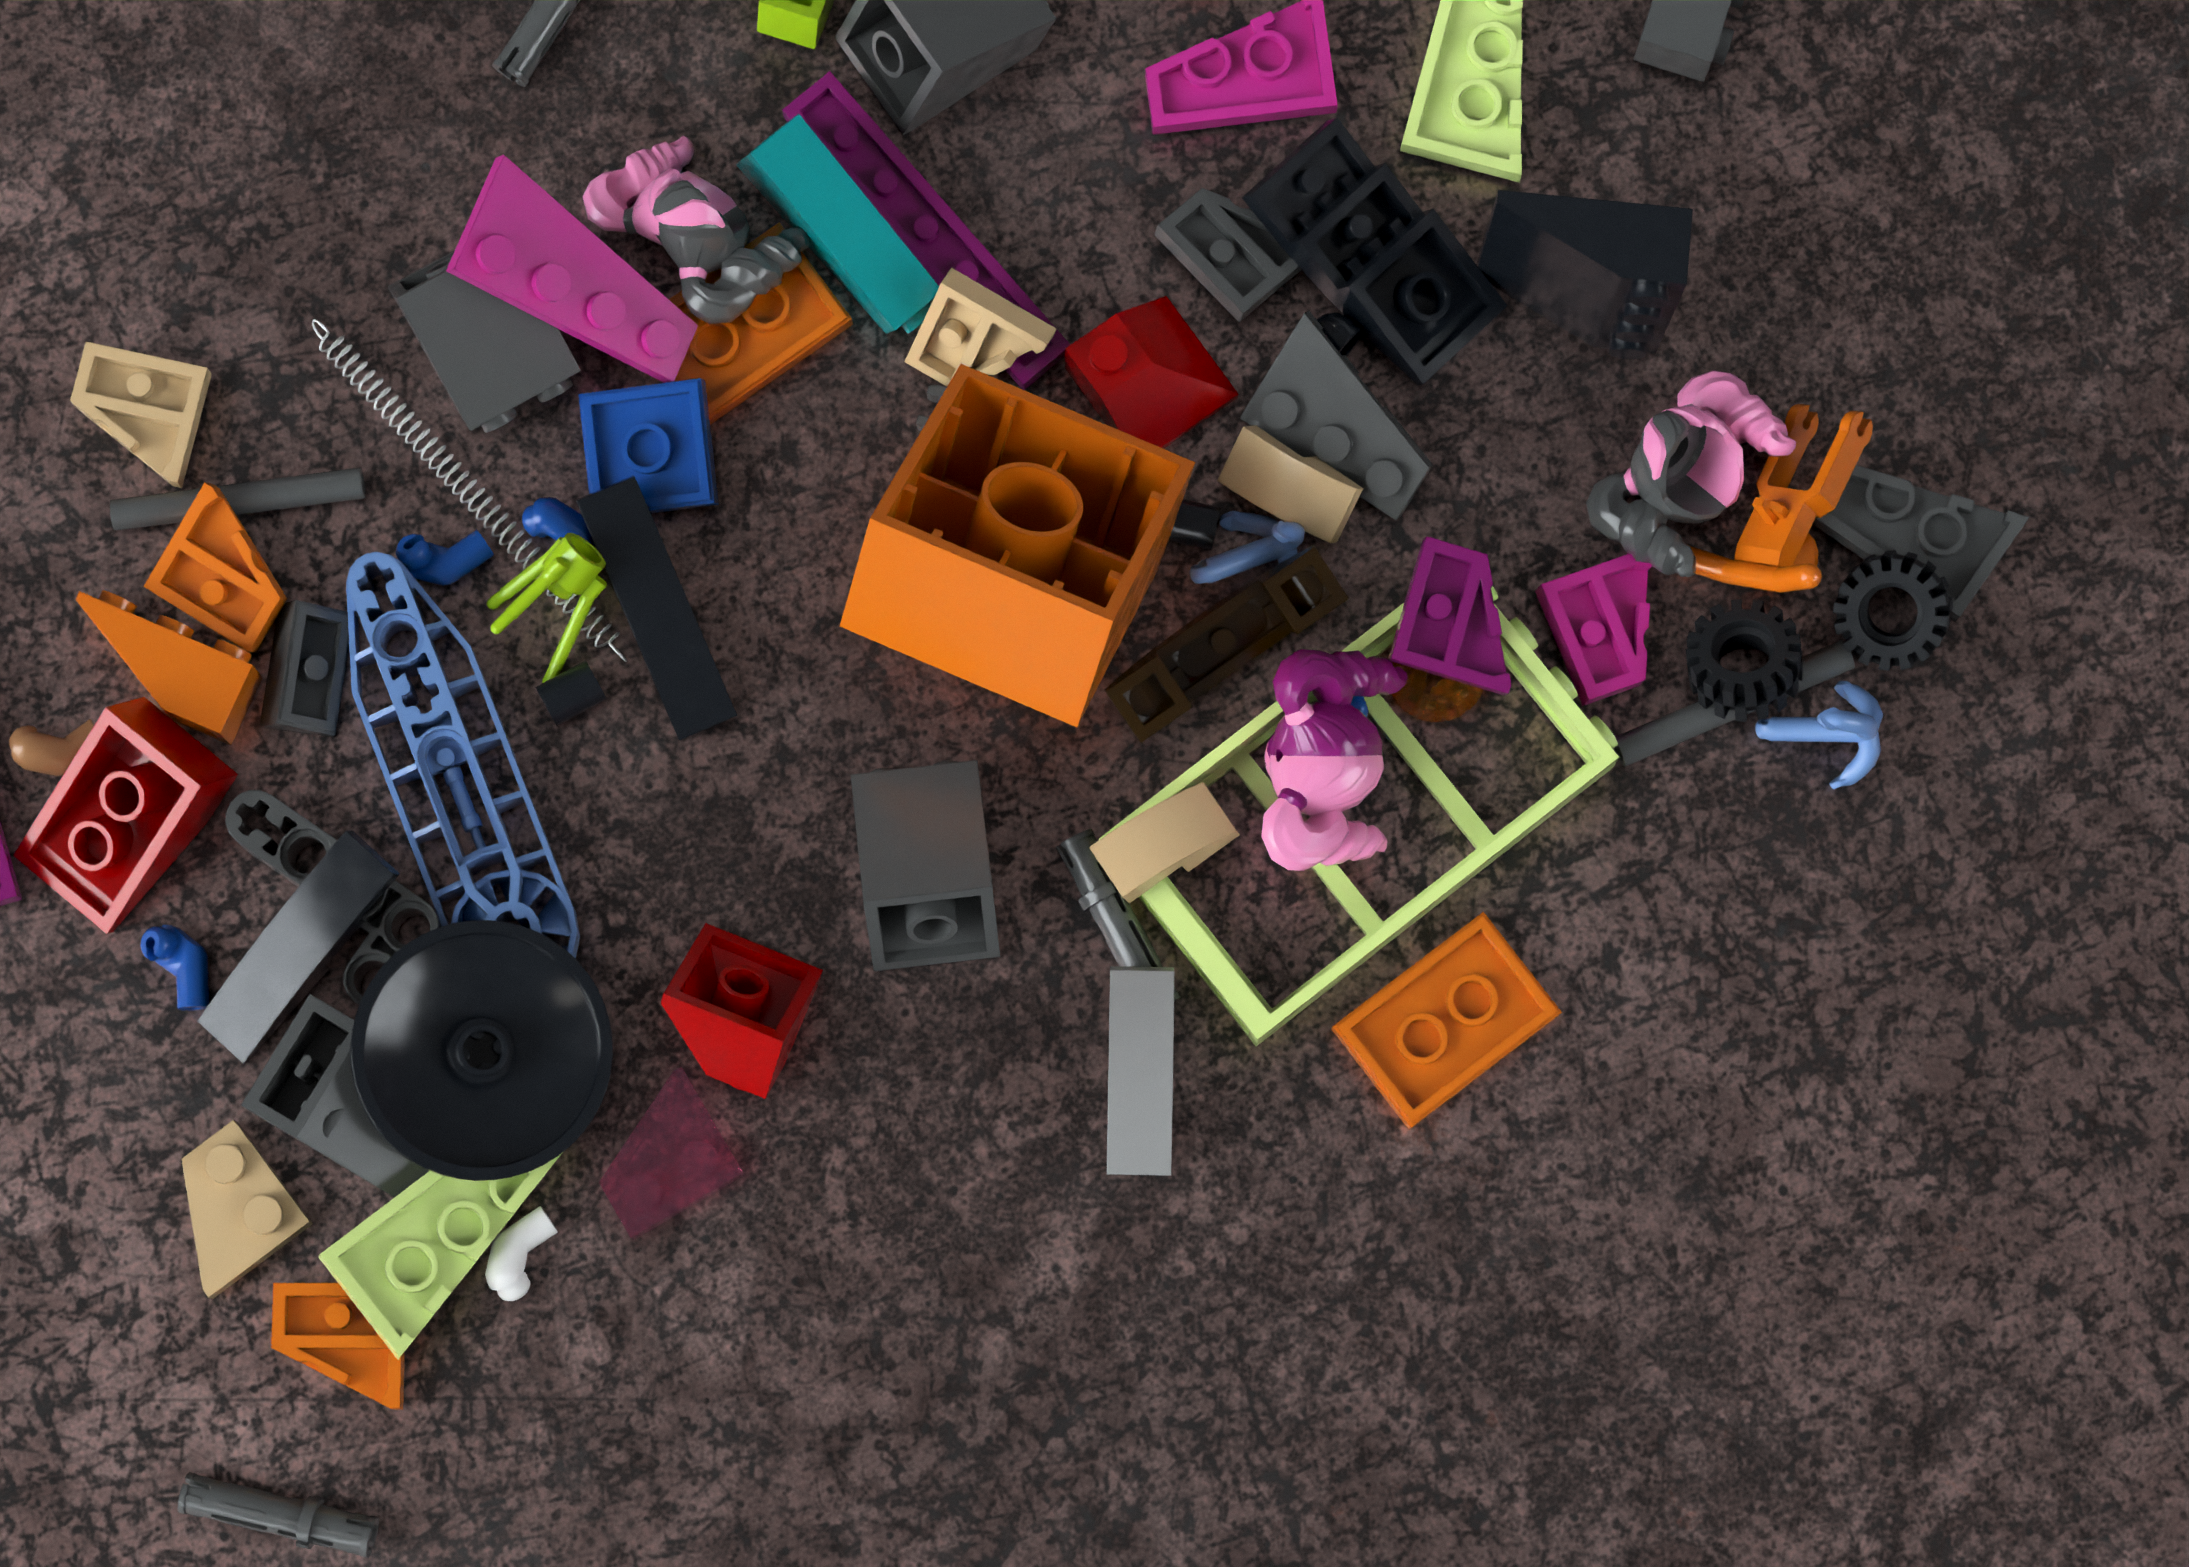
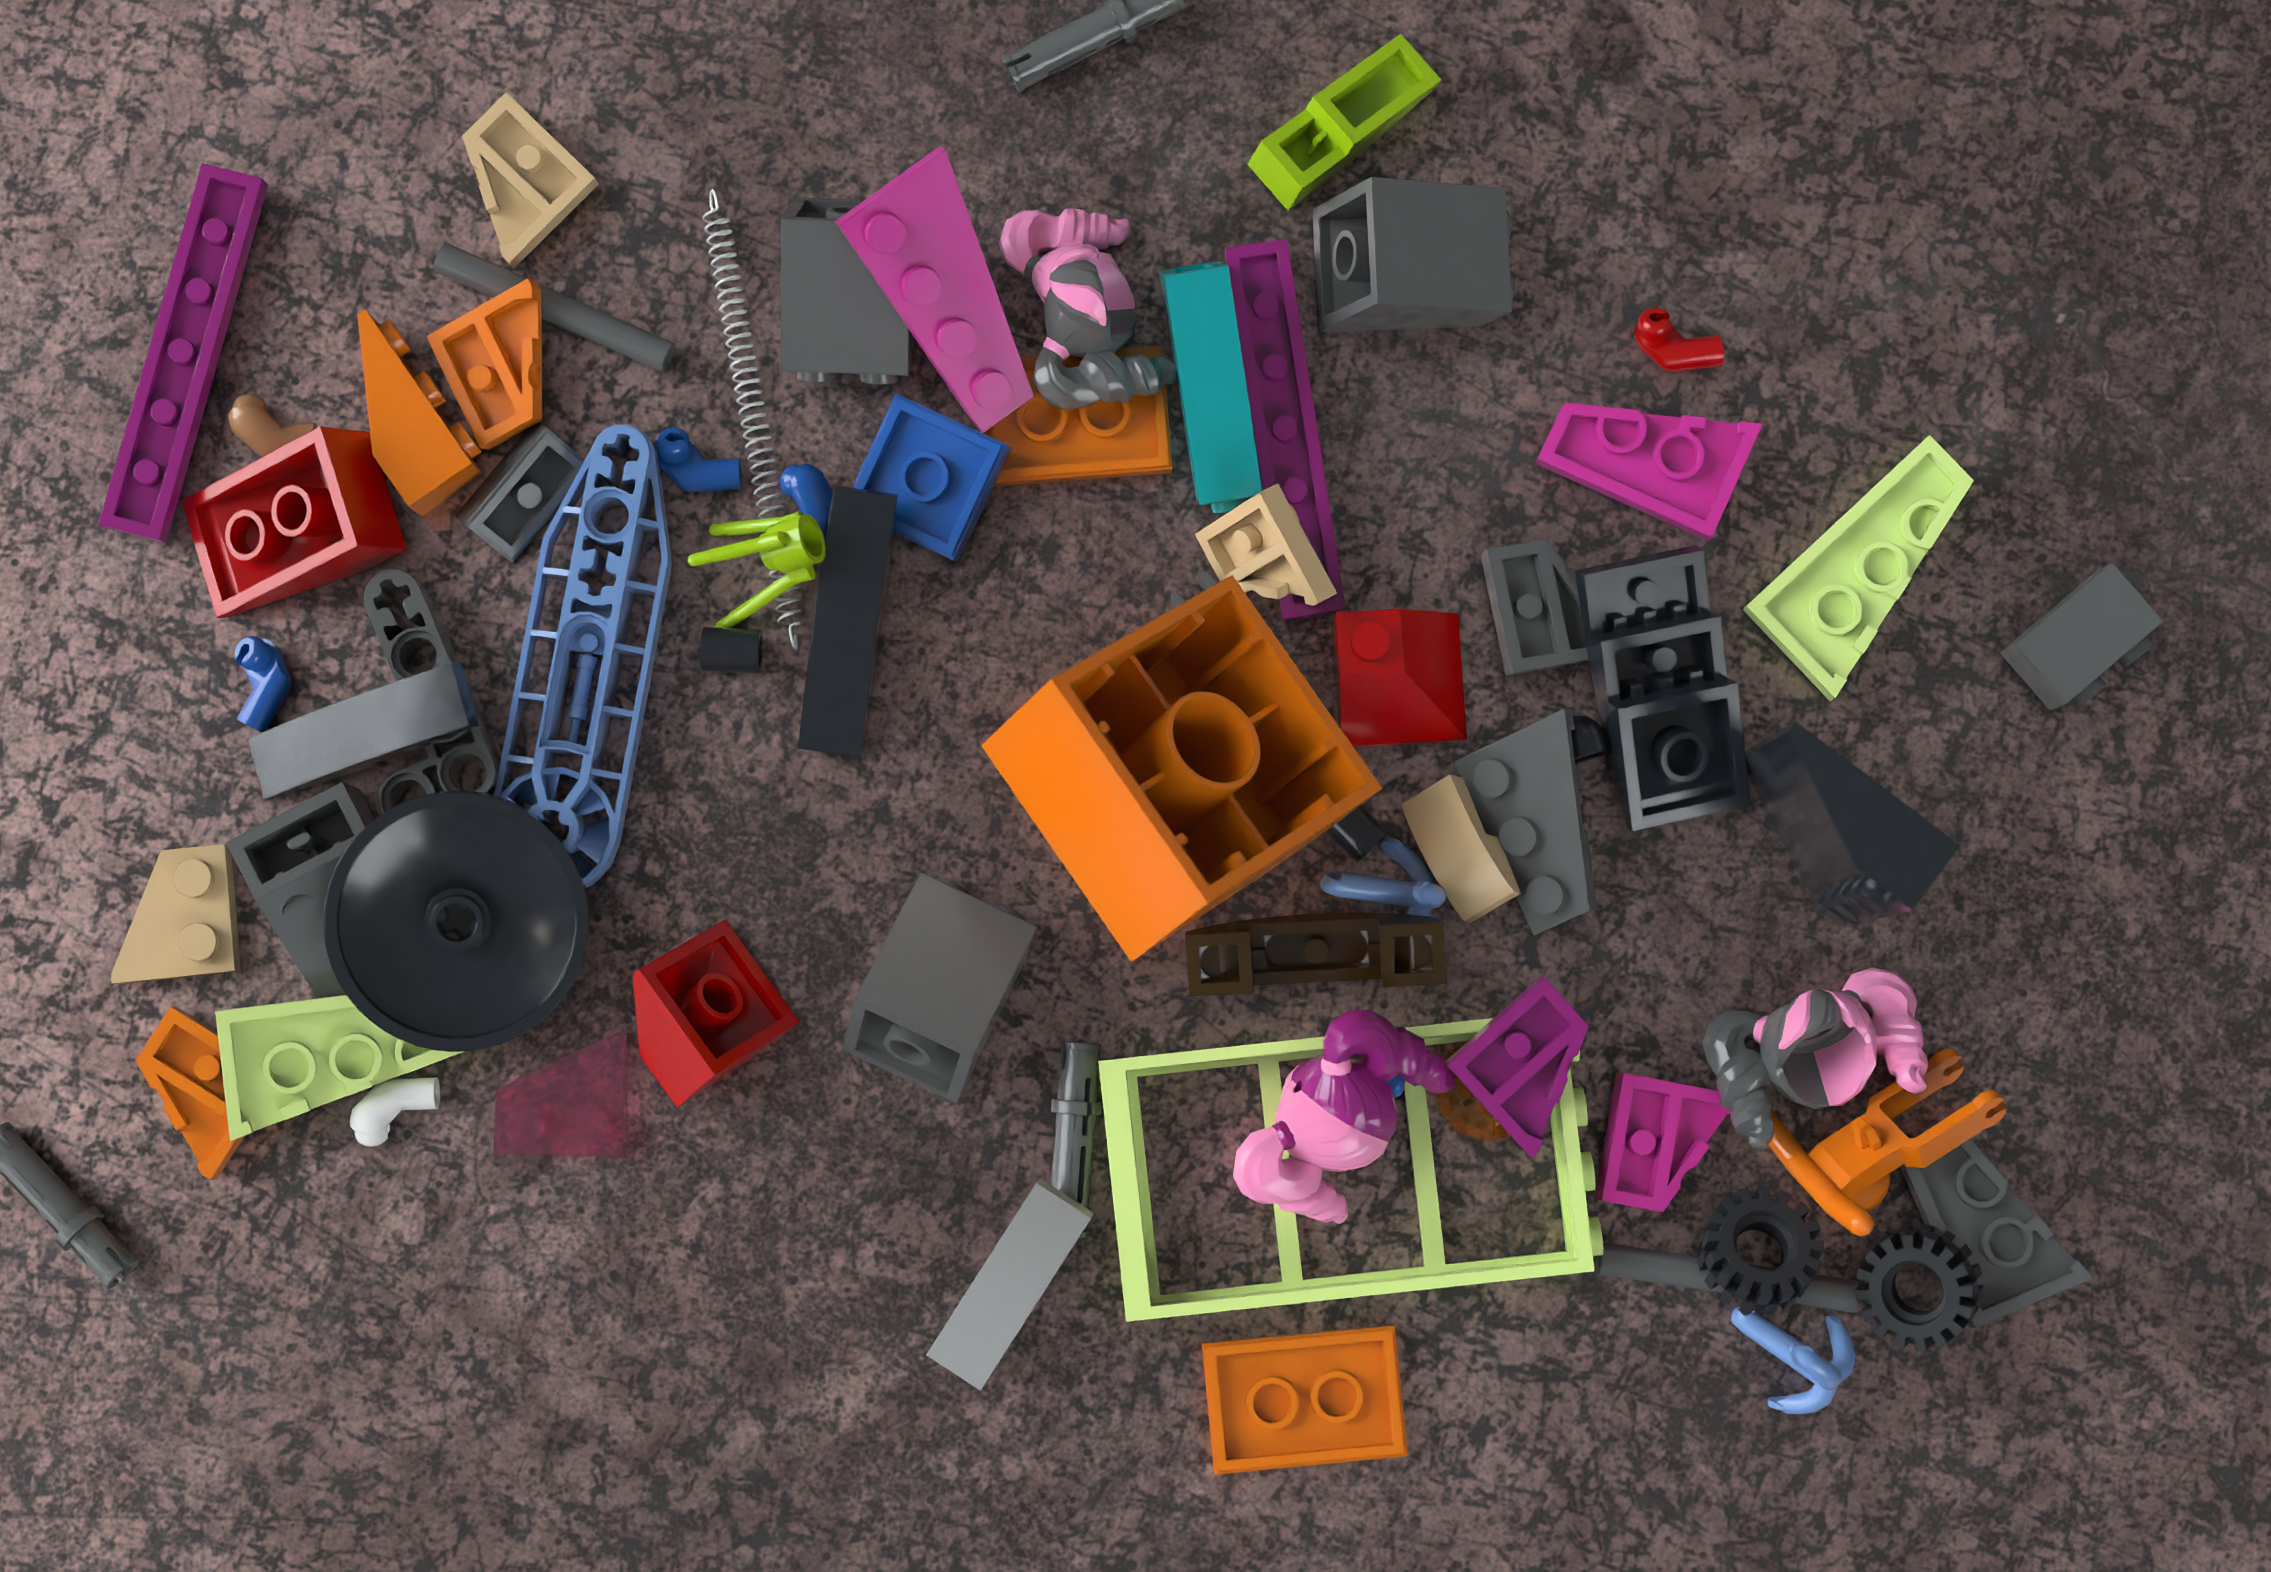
camera: 35 degrees right, 5 degrees up
tan slope [1089,782,1240,904] -> none

